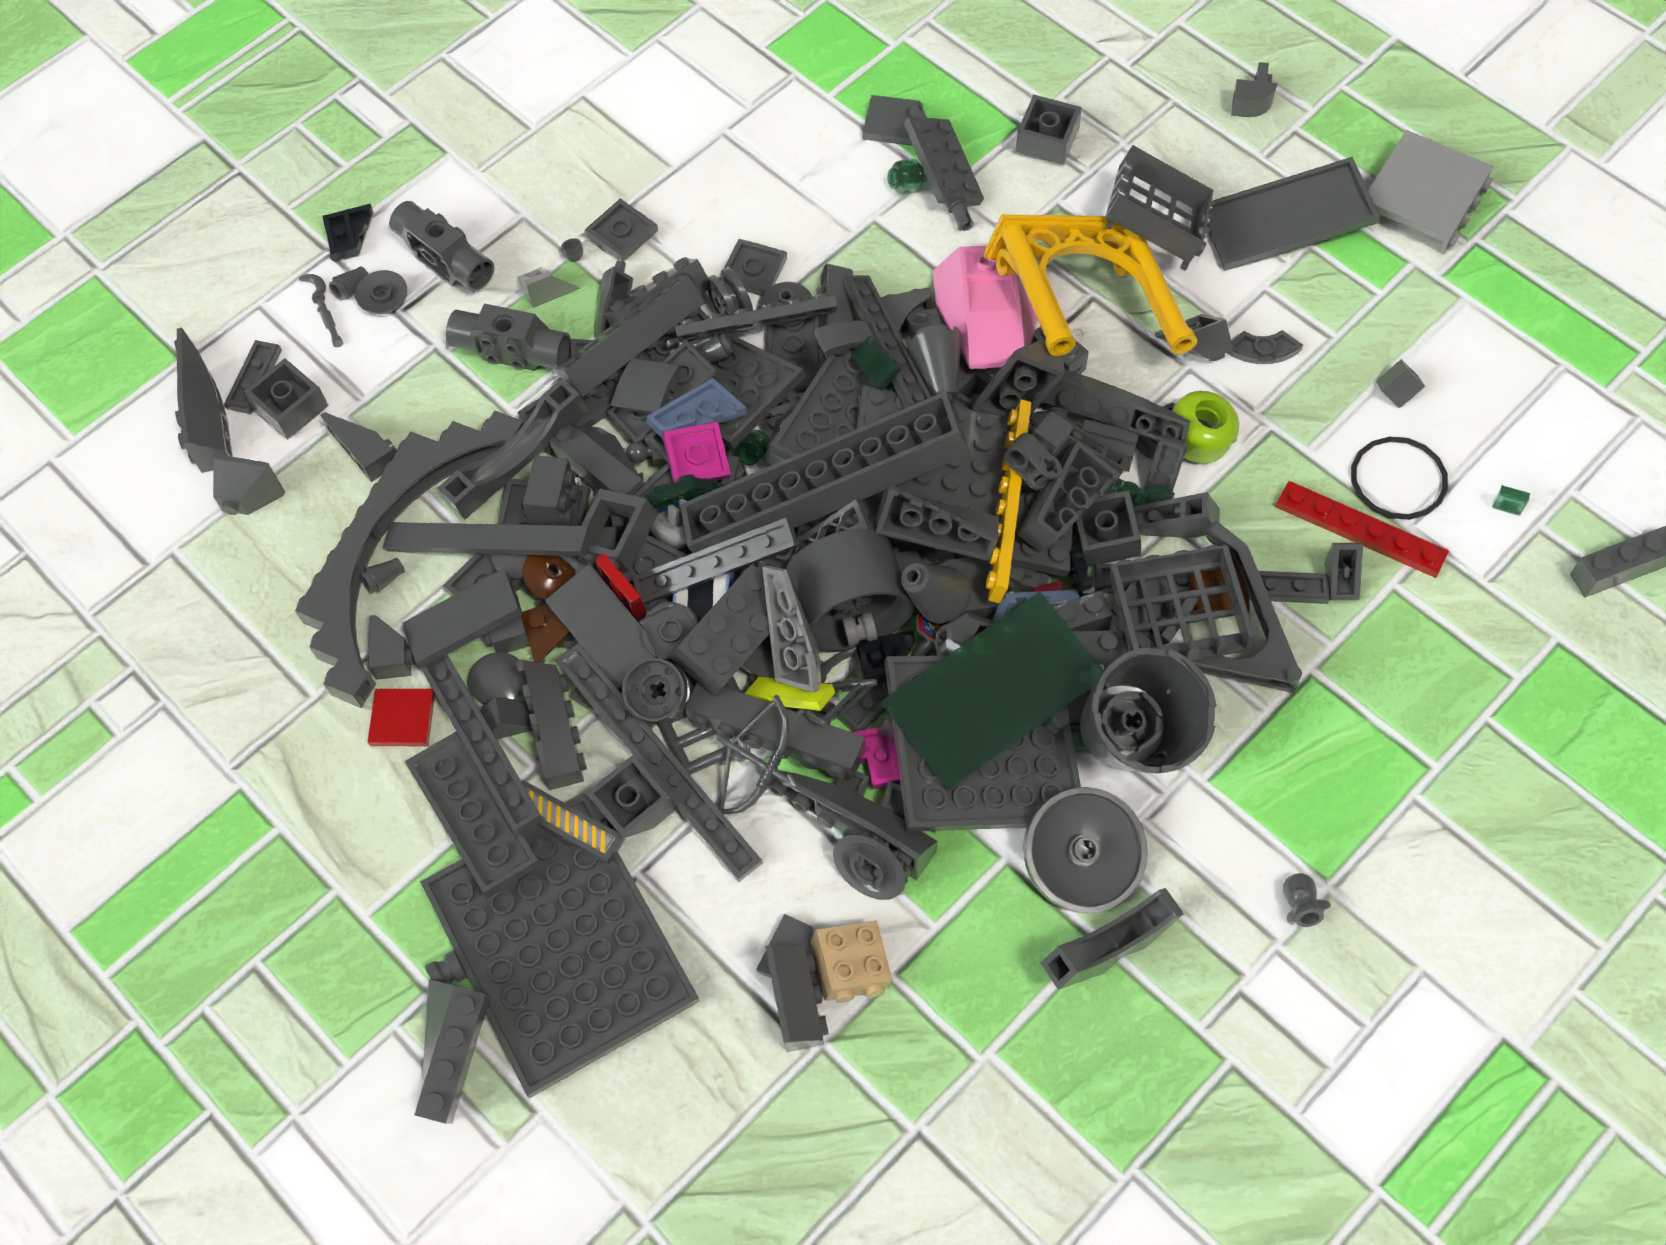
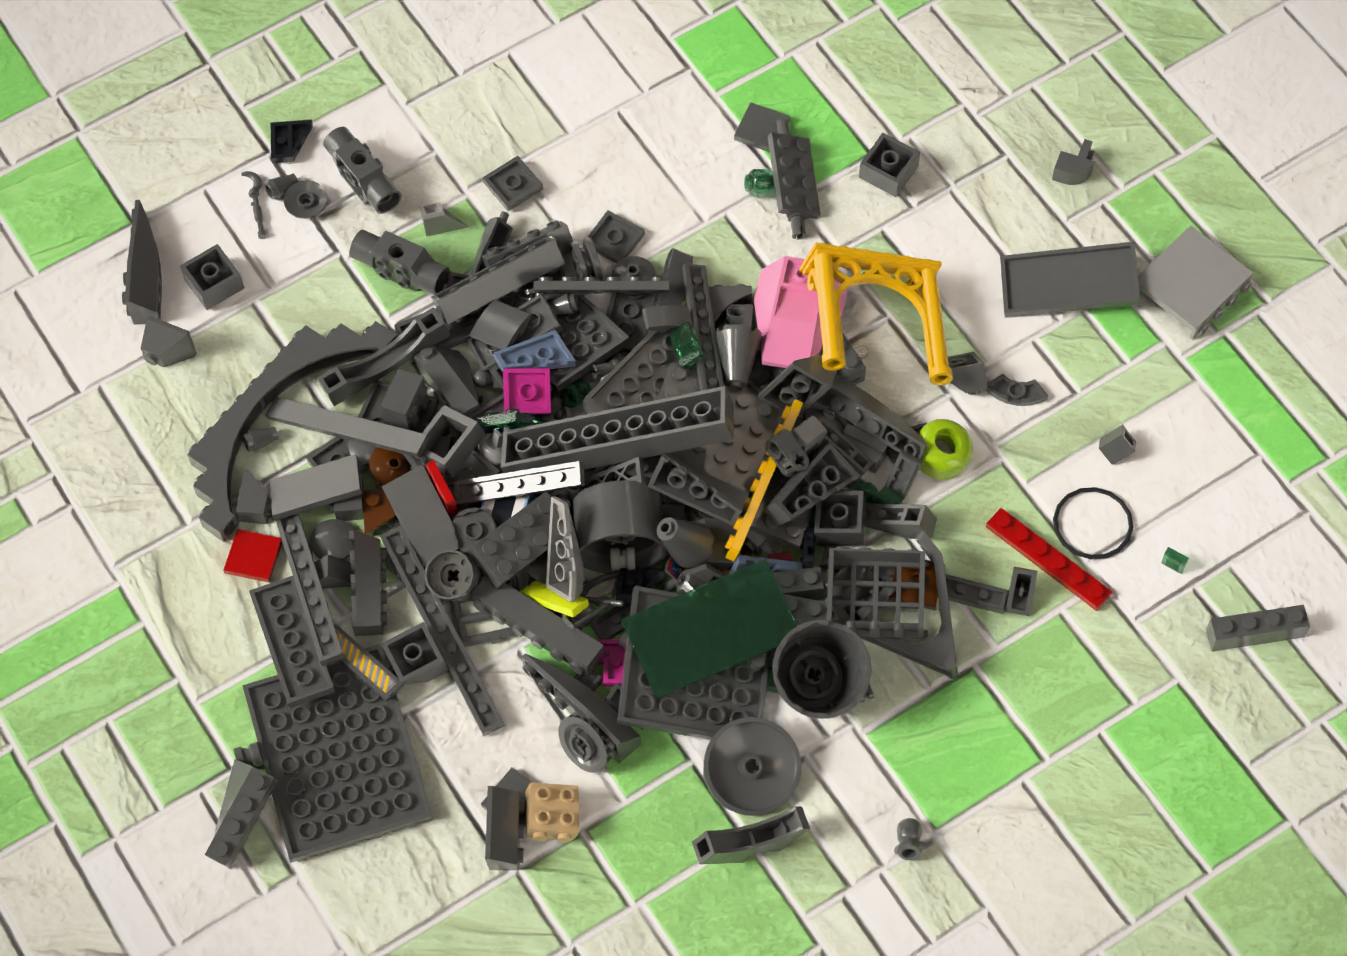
camera: 10 degrees right, 0 degrees up
dark grey tile [224,340,282,414] -> none
dark grey slope [320,412,397,482] -> none
dark grey hinge [561,238,583,261] -> none
dark grey piece [716,695,800,815] -> none
dark grey window [1105,145,1214,271] -> none

